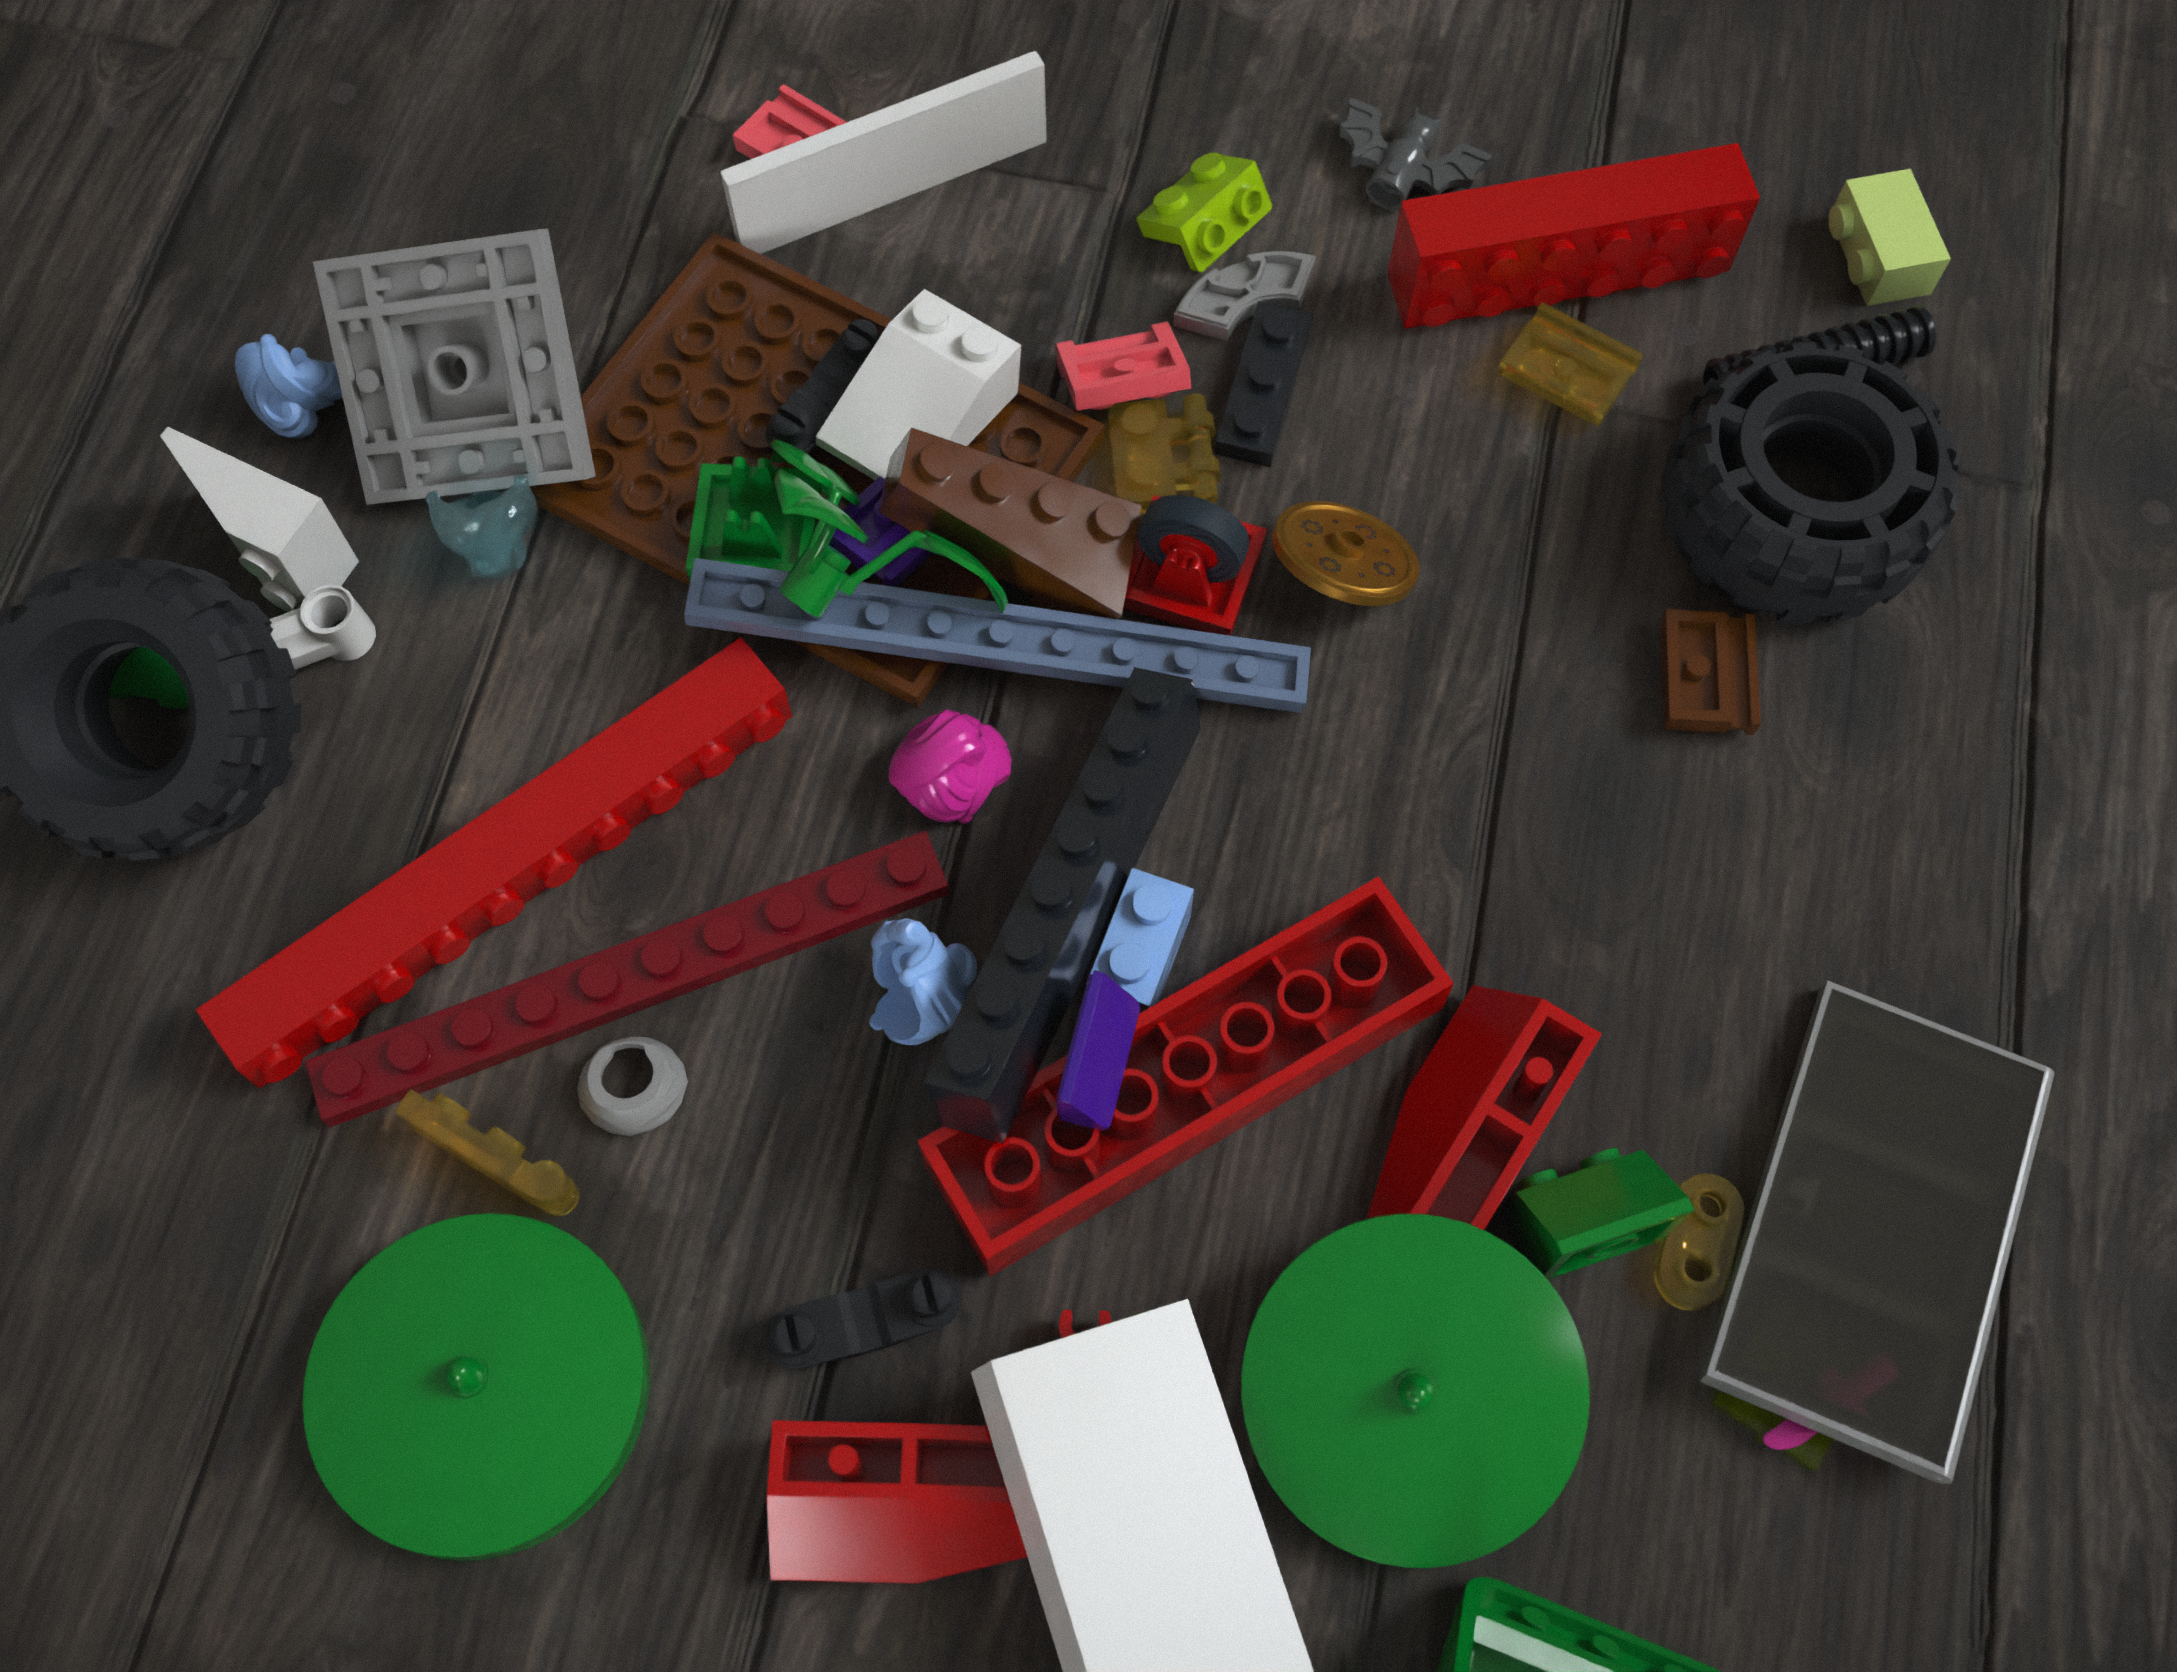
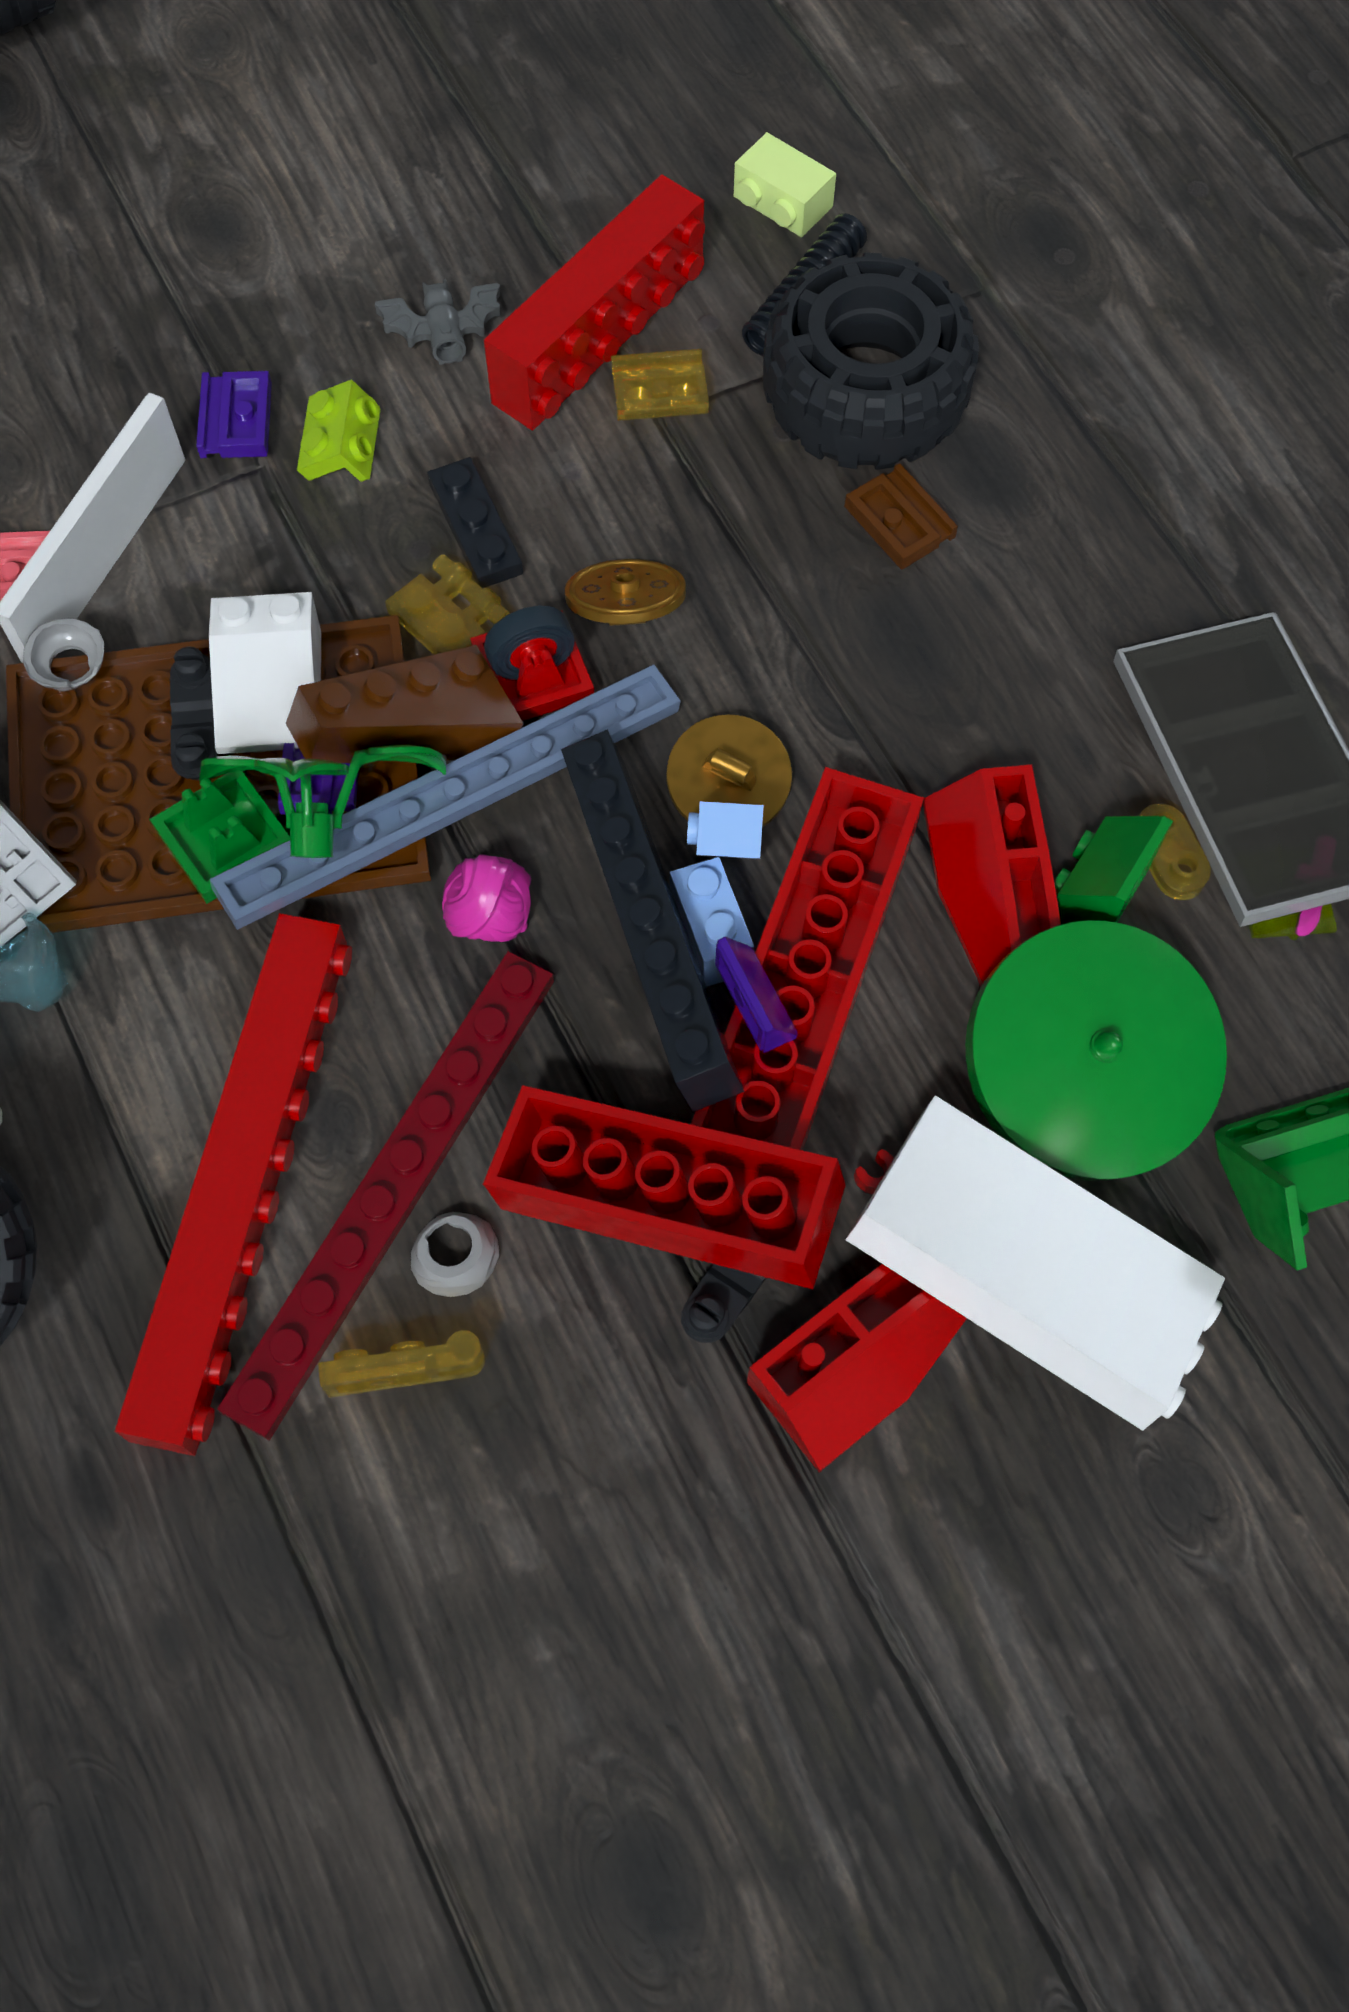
camera: 40 degrees left, 0 degrees up
green container [303,1213,650,1561] -> none
light blue hair [869,918,978,1045] -> none
coral plate [1055,321,1191,411] -> none
light grey tile [1173,251,1316,341] -> none
none -> light grey piece [23,618,104,692]
none -> dark purple plate [196,371,272,458]
none -> red brick [483,1085,846,1289]
none -> pearl gold shield [667,715,792,828]
none -> light blue brick [687,801,764,859]

